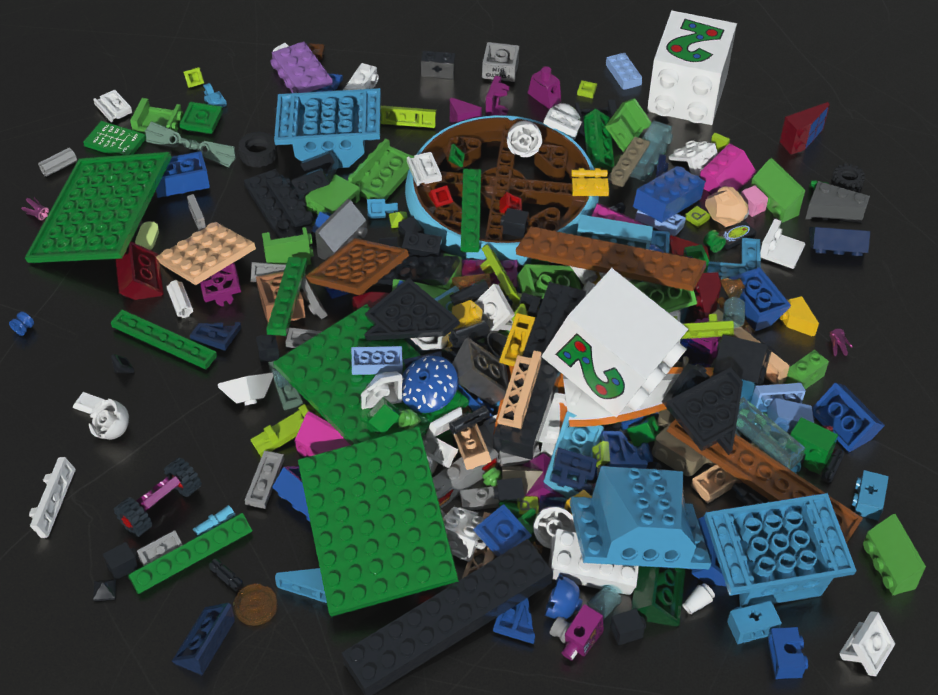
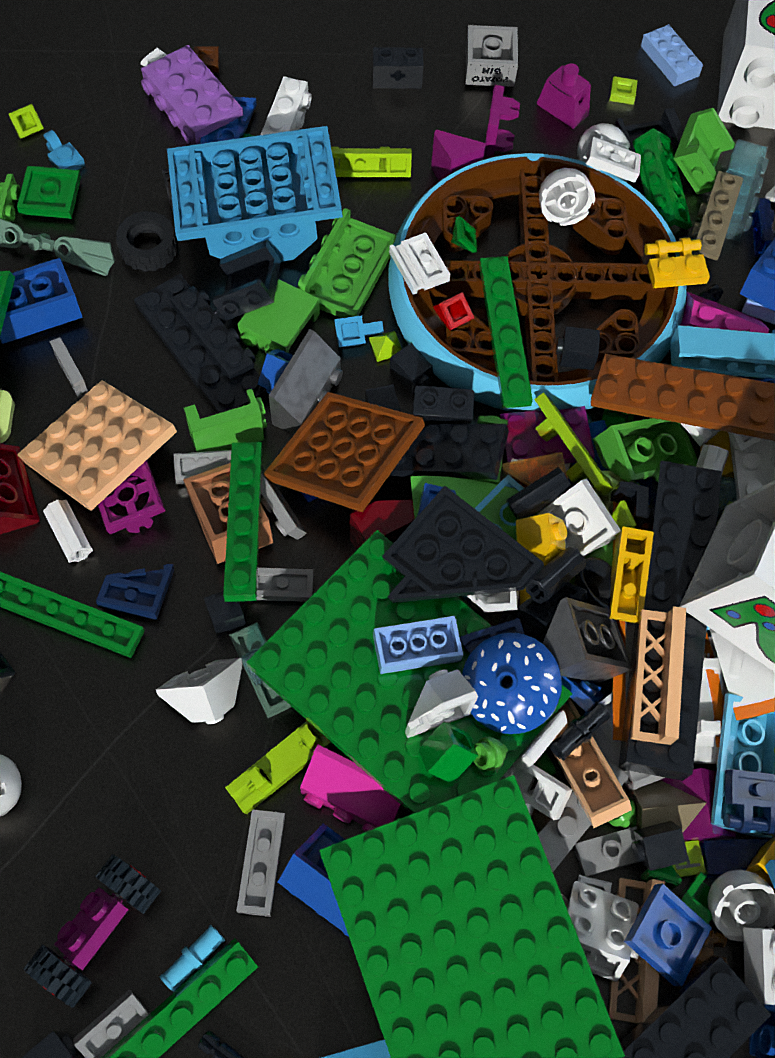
camera: 10 degrees left, 15 degrees up
red slope [499,192,522,213] -> none

